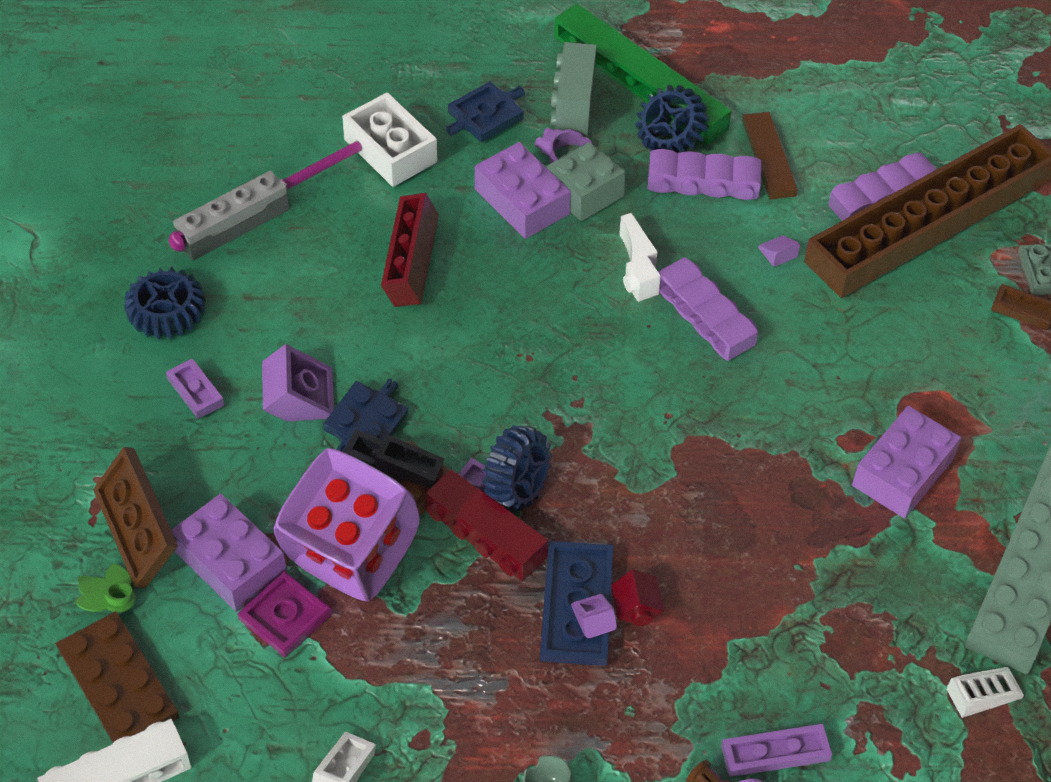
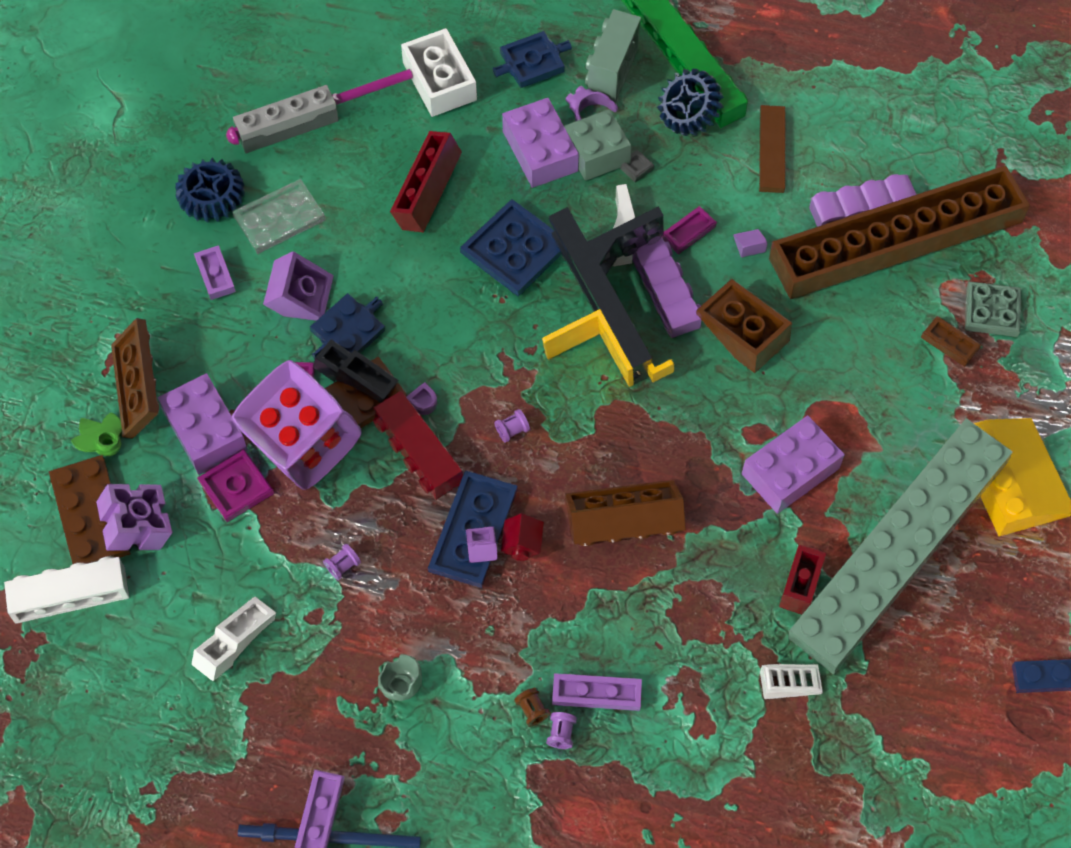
camera: 15 degrees right, 10 degrees up
dark blue gear [482,425,552,511] -> none
medium lavender brick [647,149,761,200] -> none
none -> medium lavender brick [96,484,172,551]
none -> clear plate [233,179,326,254]
none -> medium lavender bush [323,544,361,581]
none -> dark blue plate [460,199,562,296]
none -> medium lavender bush [494,409,530,443]
none -> black piece [542,206,674,387]
none -> reddish brown slope [565,480,686,546]
none -> dark grey tile [620,150,654,183]
none -> magenta tile [662,206,717,255]
none -> reddish brown slope [696,279,792,373]
none -> dark red brick [779,545,826,615]

